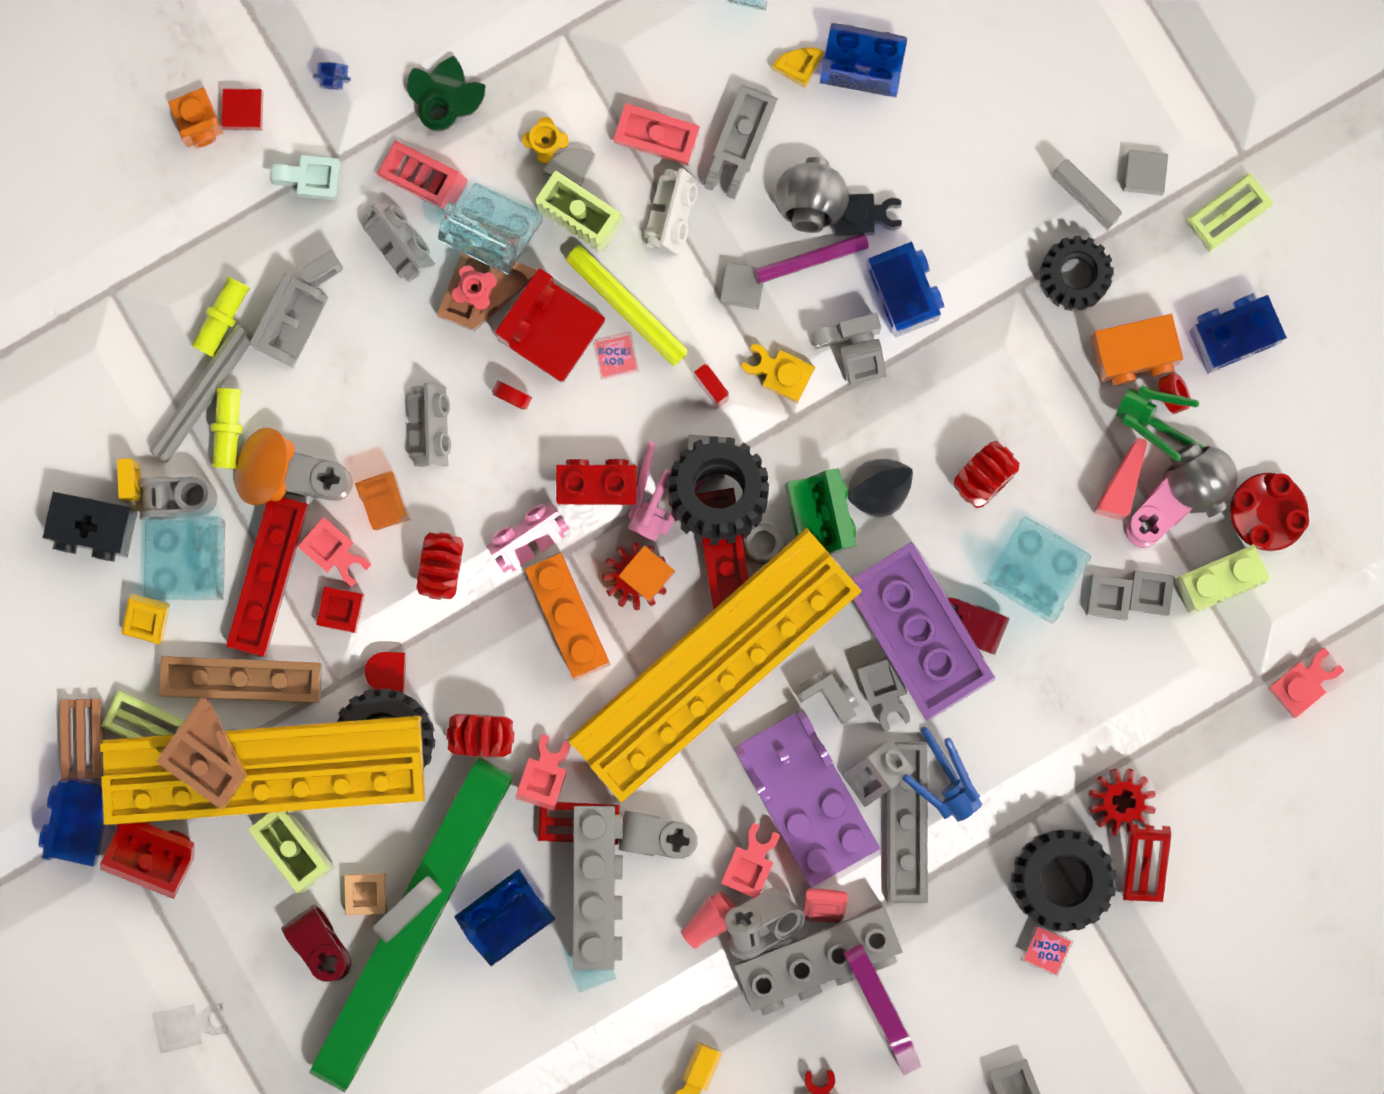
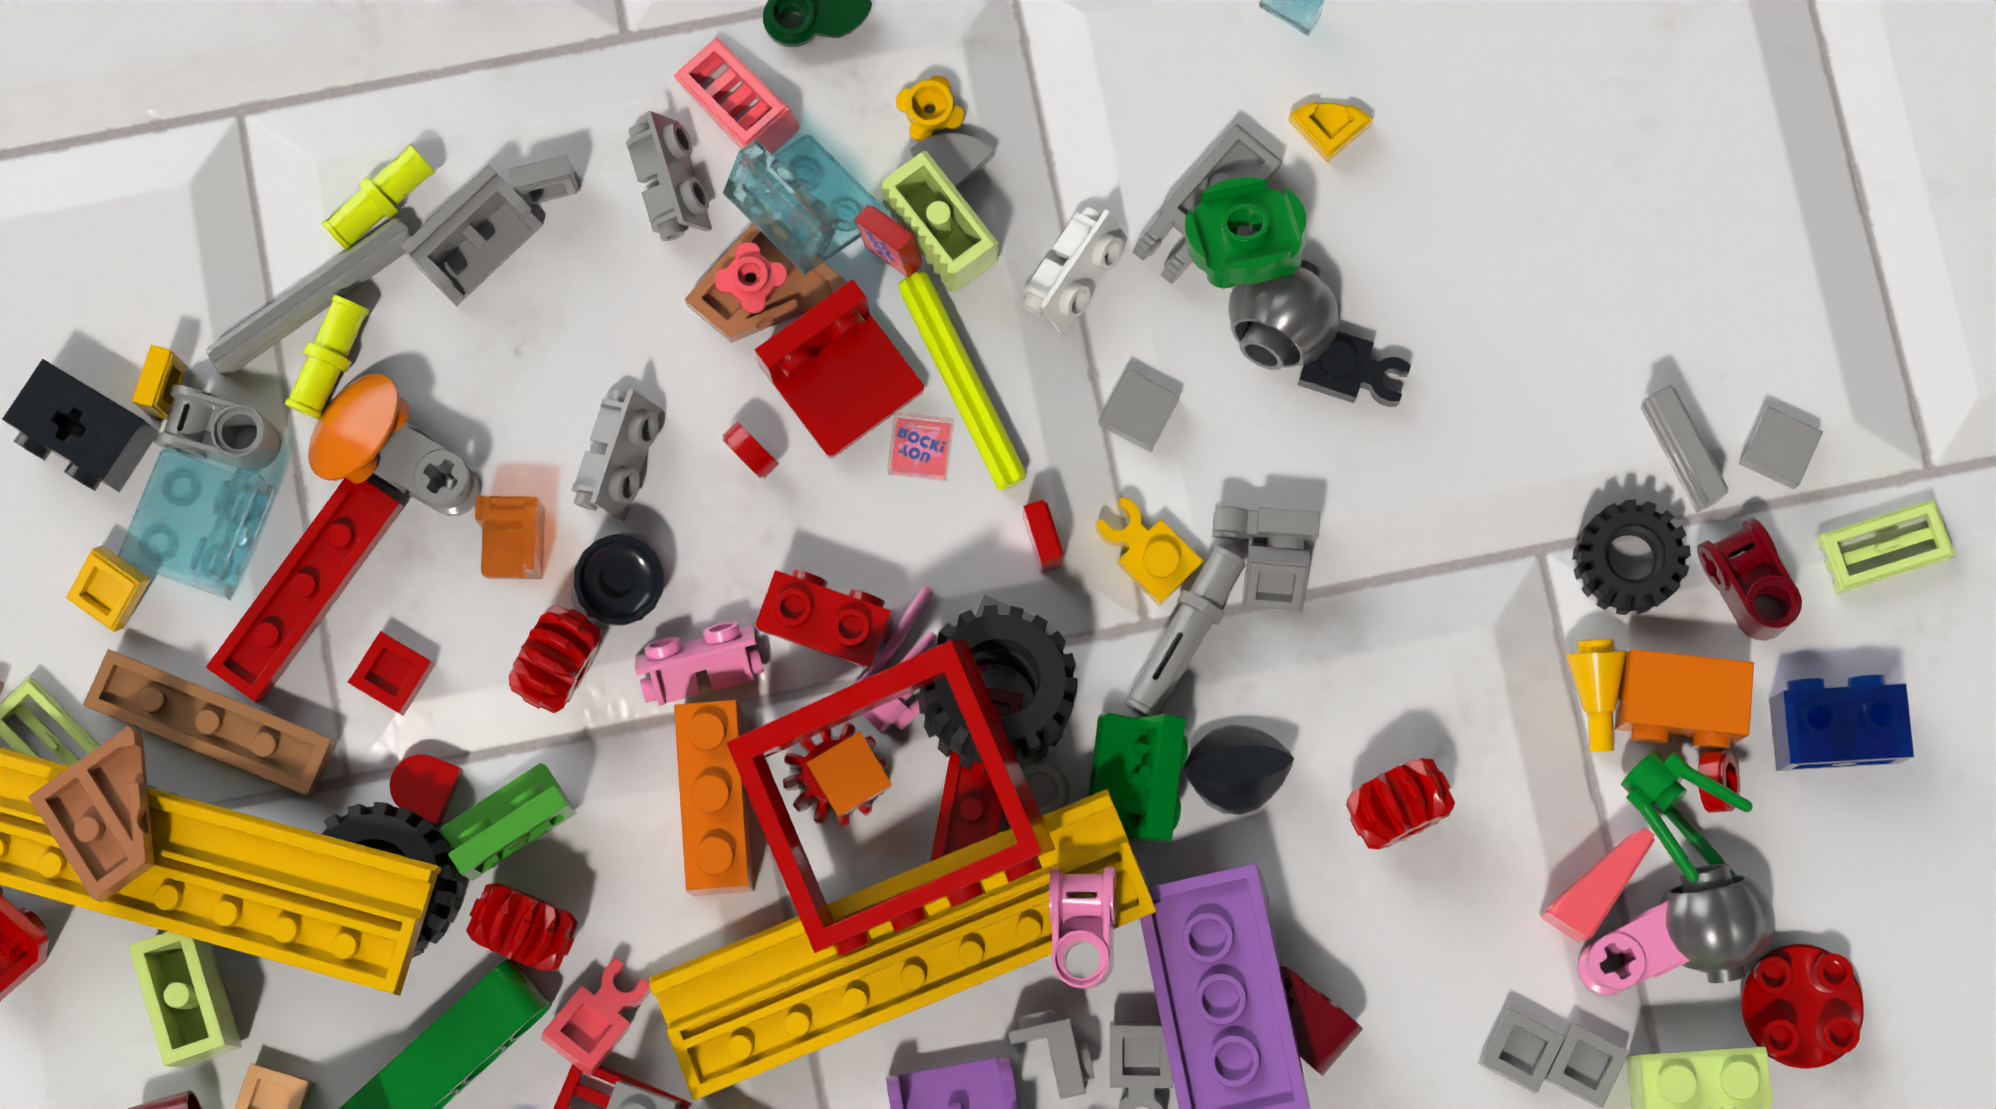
camera: 15 degrees right, 5 degrees down
light aqua plate [270,155,341,200] -> none
coral plate [297,517,371,587] -> none
coral plate [613,103,700,166] -> none
magenta bar [754,234,869,284] -> none
clear blue bracket [819,23,908,98] -> none
clear blue brick [866,241,945,338] -> none
clear light blue bracket [983,516,1091,624] -> none
none -> bright green bracket [441,763,577,881]
none -> black piece [571,532,664,627]
none -> red window [726,640,1056,957]
none -> red tile [854,205,923,278]
none -> bright pink piece [1049,867,1117,990]
none -> light grey pin [1124,546,1246,717]
none -> green plate [1185,177,1307,289]
none -> yellow cone [1565,639,1627,752]
none -> dark red piece [1697,517,1802,641]

